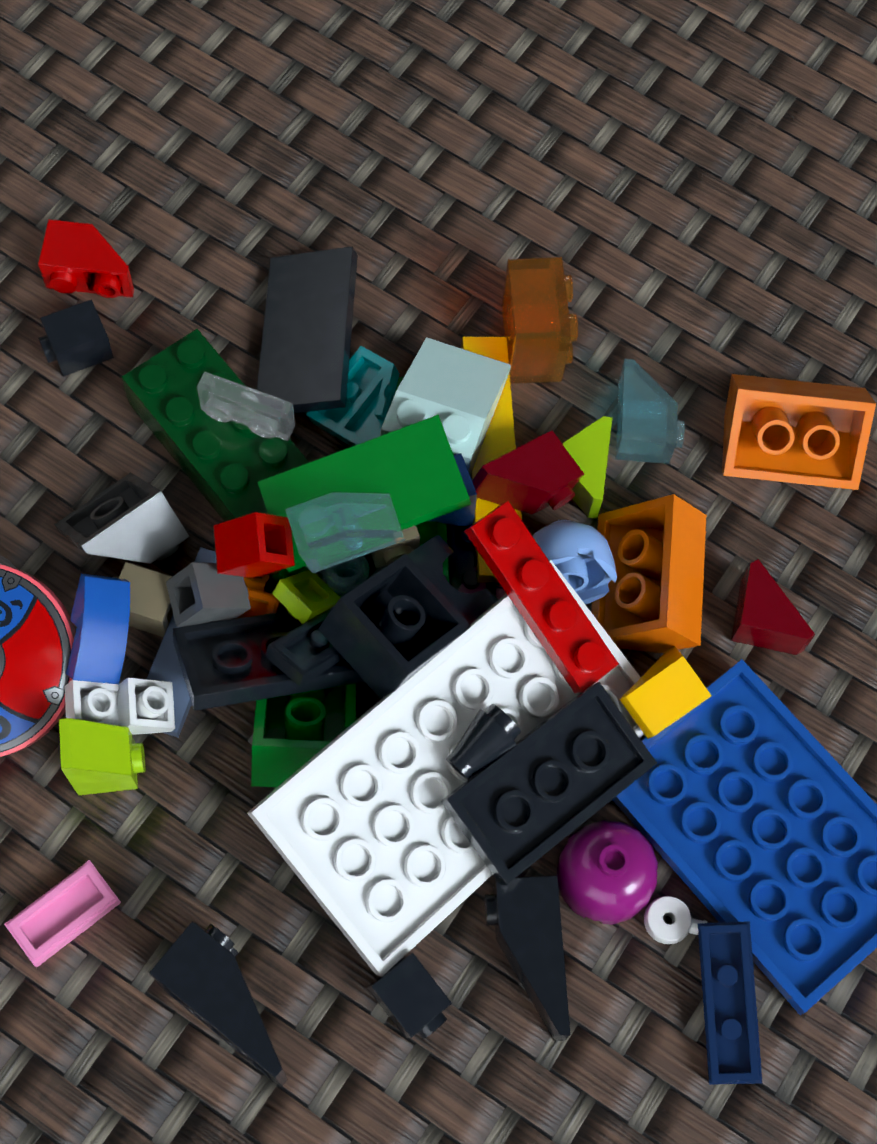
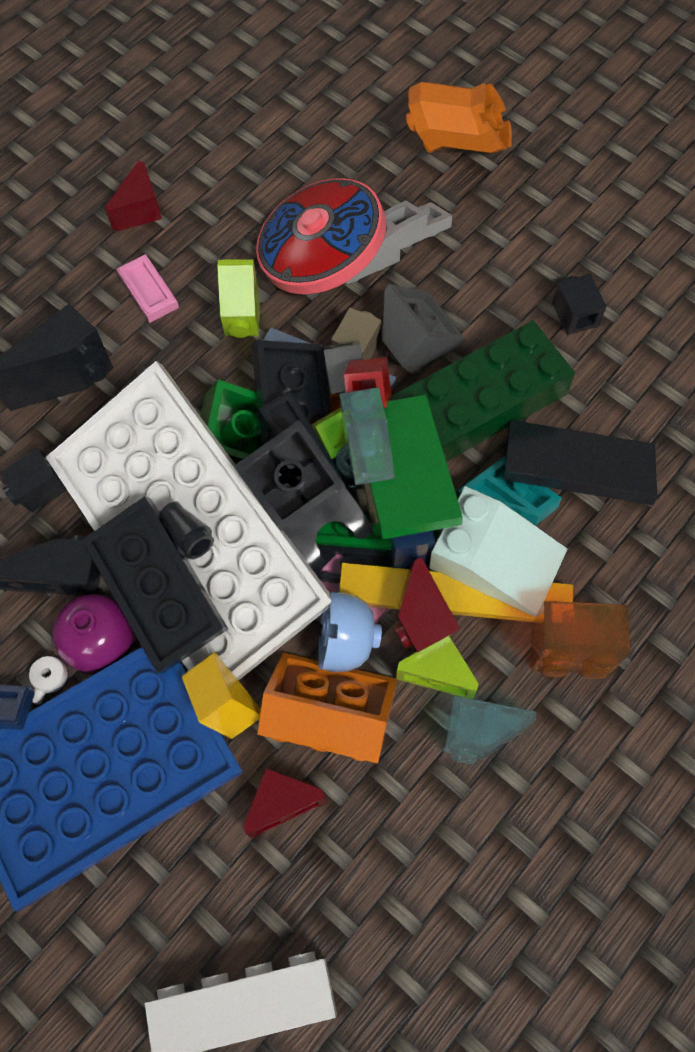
camera: 105 degrees right, 0 degrees up
red slope [38,219,134,298] -> none
white slope [65,678,175,735] -> none
blue slope [66,573,130,684] -> none
clear plate [197,371,295,441] -> none
red plate [464,501,619,694] -> none
orange slope [722,374,876,490] -> none

